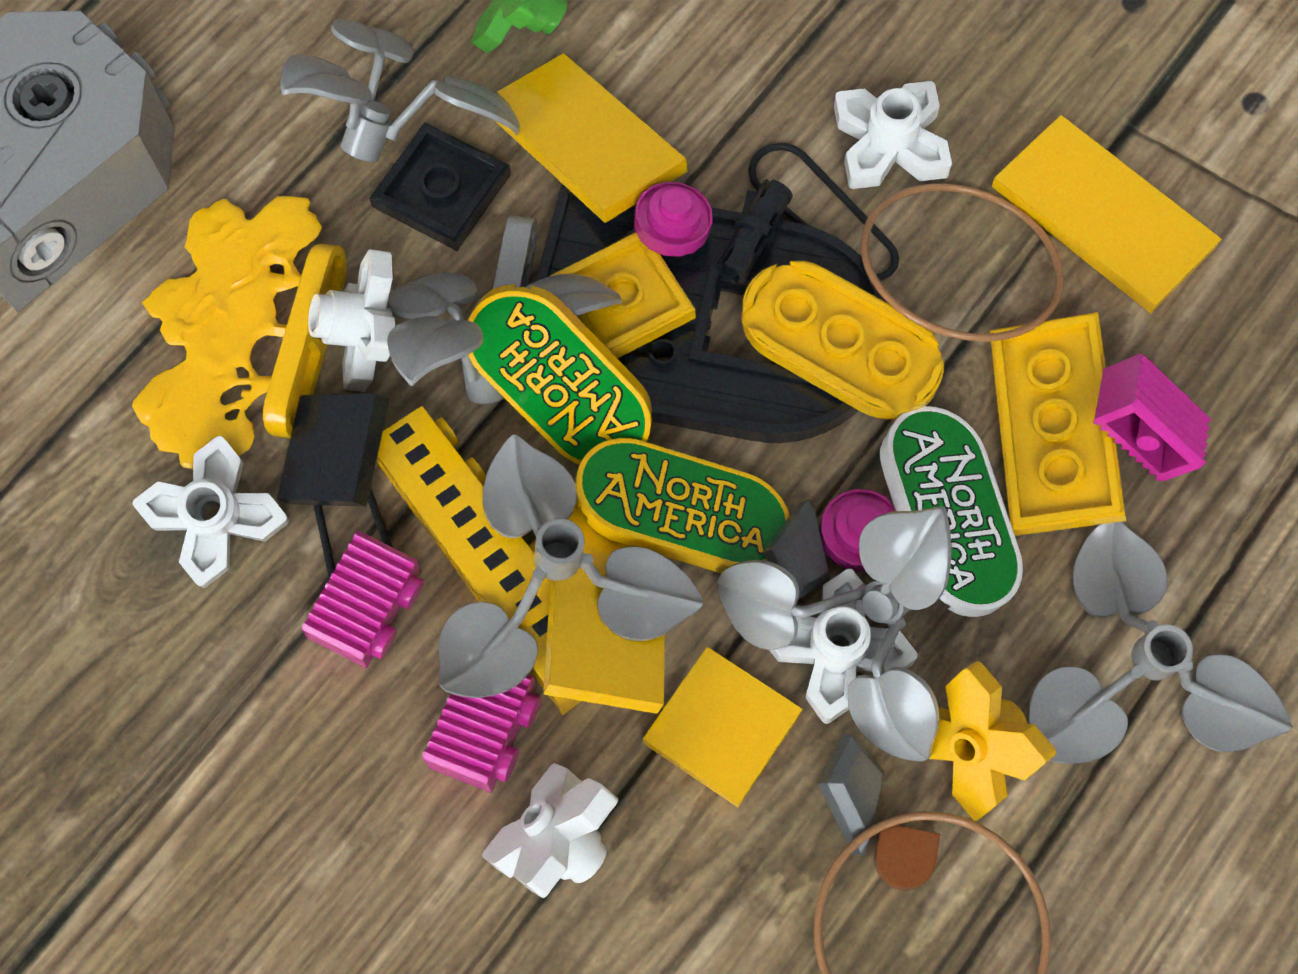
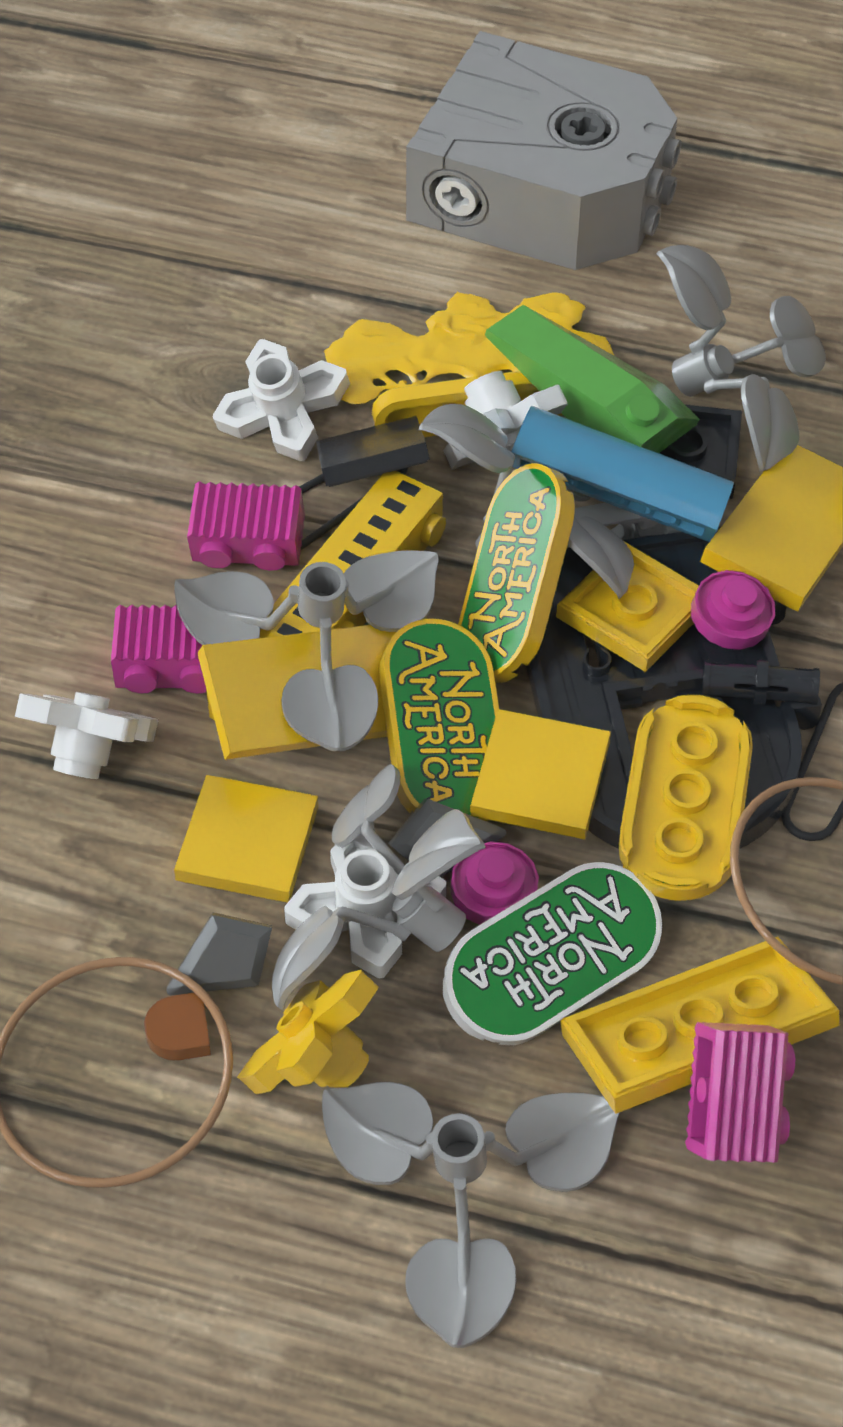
camera: 65 degrees right, 15 degrees down
none -> yellow tile [470,709,611,839]
none -> bright green wedge [485,305,700,453]
none -> dark azure brick [511,405,734,542]

